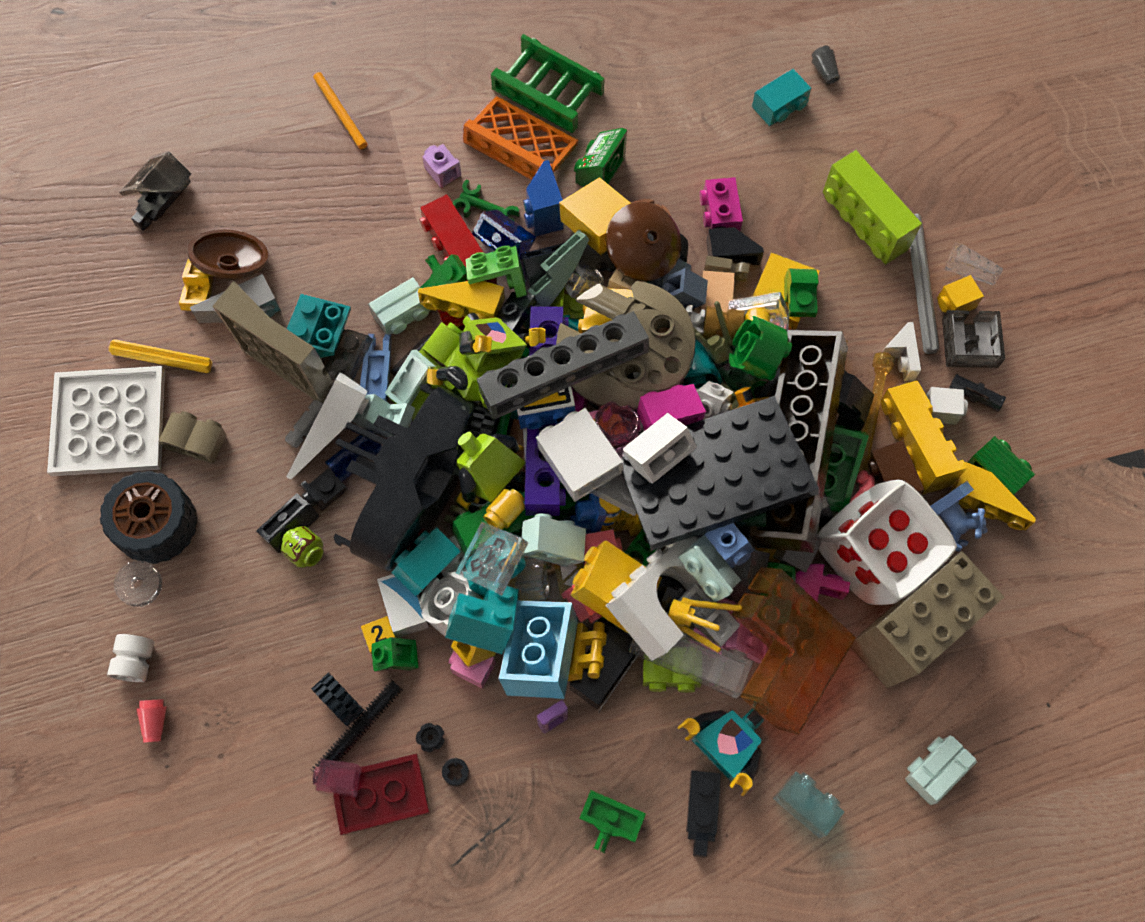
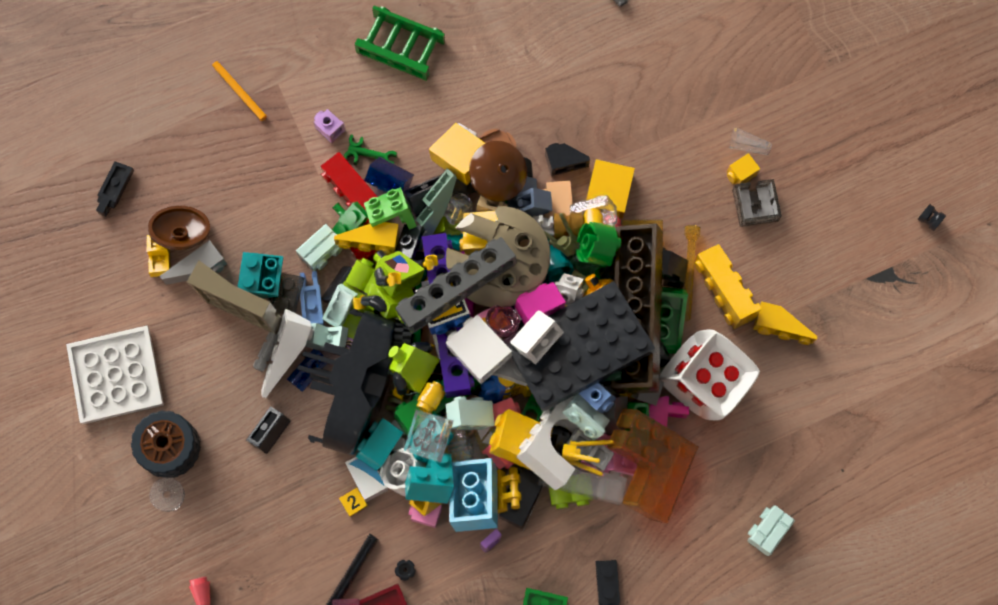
camera: 10 degrees left, 5 degrees up
white wheel [107,634,155,682] -> none
yellow axle [109,340,213,373] -> none
clear smoke slope [119,151,192,196] -> none
dark tan brick [159,411,227,464] -> none
lime head [281,526,324,568] -> none
black bracket [301,468,347,511] -> none
black wheel [311,672,365,727] -> none
green bracket [371,637,419,672] -> none
black bush [442,758,469,787] -> none
orange fence [463,96,578,180] -> none
blue slope [523,160,564,237] -> none
green slope [574,128,627,187] -> none
torso [678,708,764,796] -> none
dark pink brick [700,177,743,231] -> none
dark tan plate [704,256,750,281] -> none
teal brick [752,68,812,127] -> none
clear light blue brick [773,771,844,838] -> none
green brick [784,268,819,317] -> none
lime brick [822,150,922,265] -> none
dark tan window [849,552,1004,688] -> none
coral arm [850,470,875,502] -> none
reddish brown brick [867,440,924,496] -> none
white slope [880,322,921,382] -> none
light grey axle [910,214,939,354] -> none
white brick [926,387,968,425] -> none
medium blue piece [930,481,988,552] -> none
black pin [949,374,1006,412] -> none
green brick [967,436,1036,495] -> none

